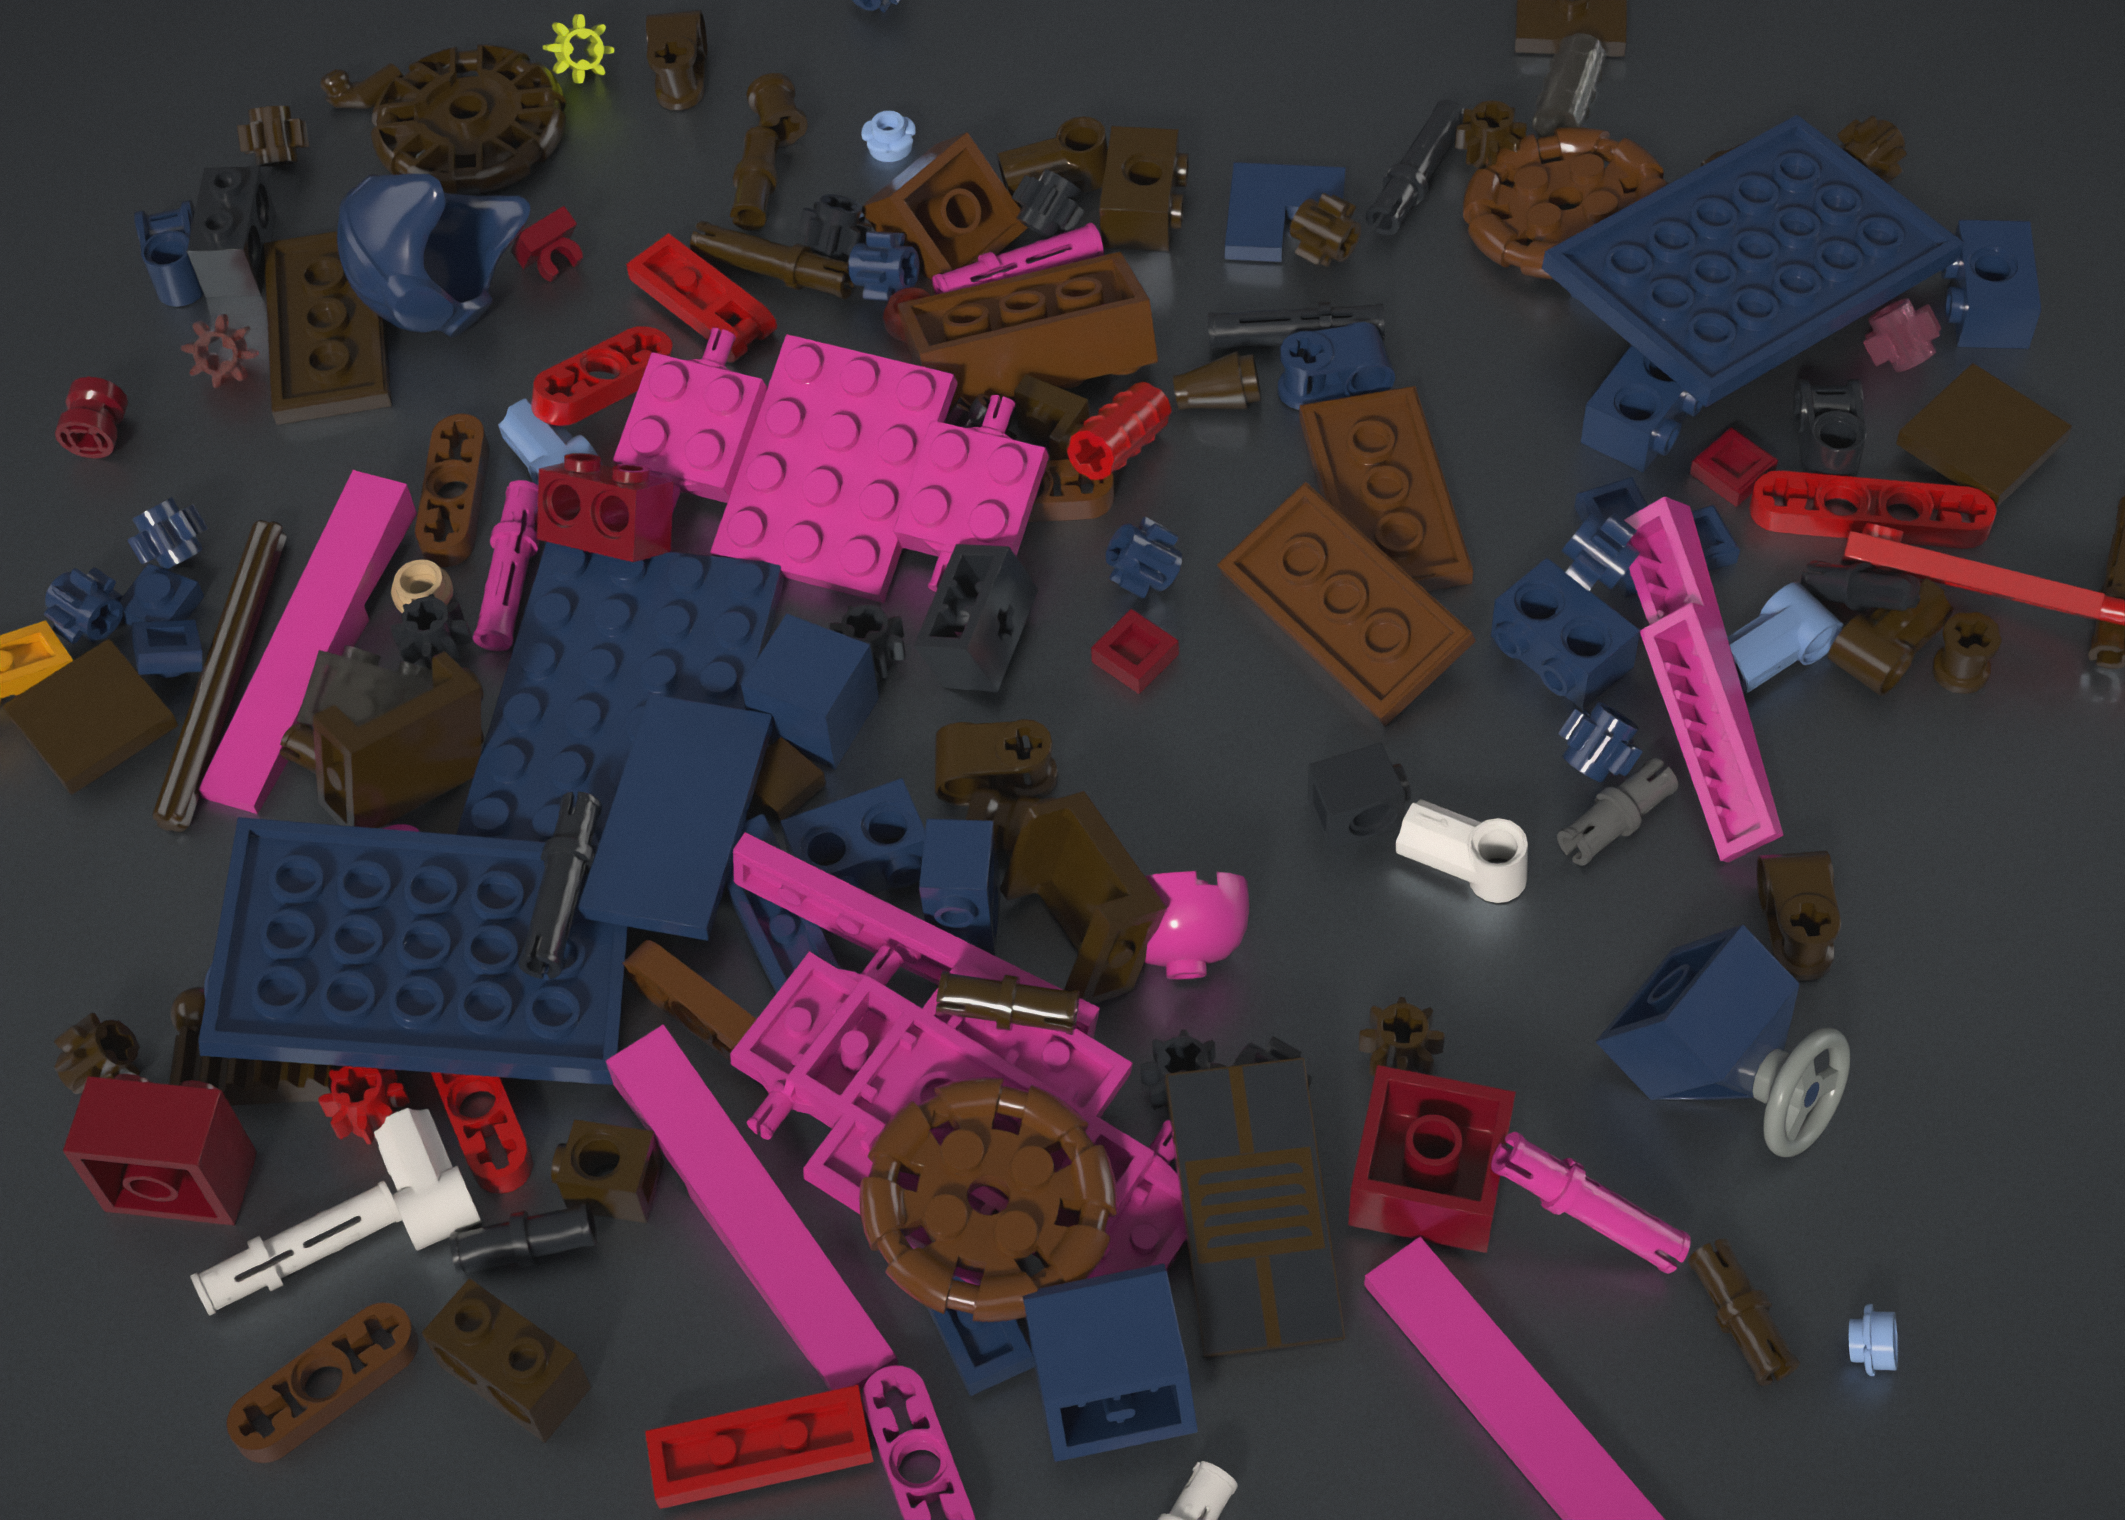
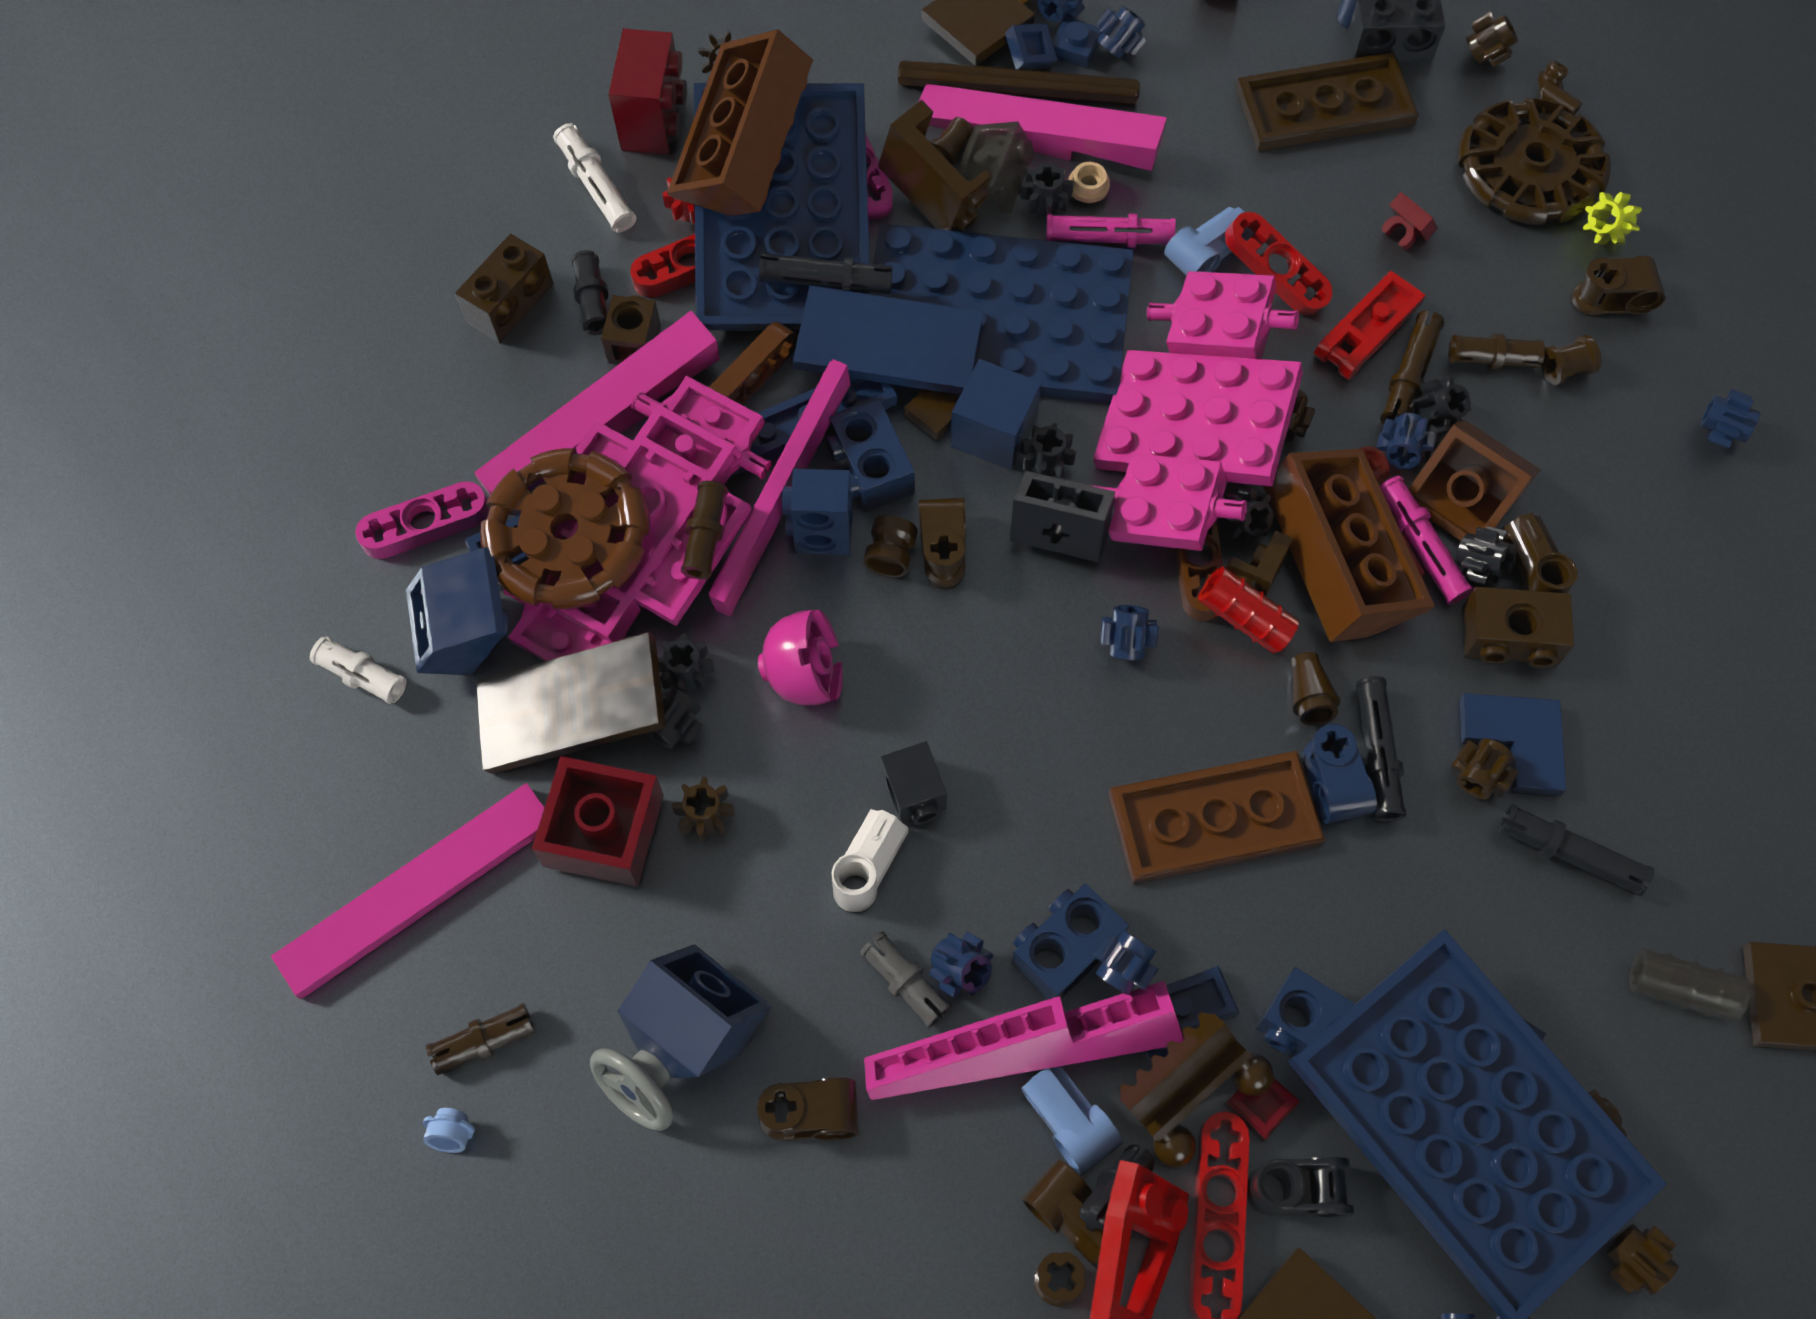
camera: 85 degrees right, 10 degrees up
clear red gear [181,314,259,388] -> none
reddish brown beam [227,1302,419,1463] -> none
dark blue piece [337,174,530,337] -> none
white piece [374,1108,482,1251] -> none
reddish brown beam [415,414,490,567] -> none
dark red brick [537,453,674,562] -> none
red plate [645,1385,874,1509] -> none
light blue plate [861,111,916,162] -> none
dark brown panel [1000,791,1167,1004] -> none
dark red tile [1091,609,1179,694] -> none
reddish brown tile [1217,482,1476,727] -> none
dark brown gear [1455,100,1527,169] -> none
reddish brown plate [1463,127,1669,279] -> none
dark pink pin [1491,1132,1691,1274] -> none
clear pink gear [1863,298,1941,372] -> none
none -> reddish brown slope [667,29,813,216]
none -> dark brown gear [1120,1012,1274,1167]

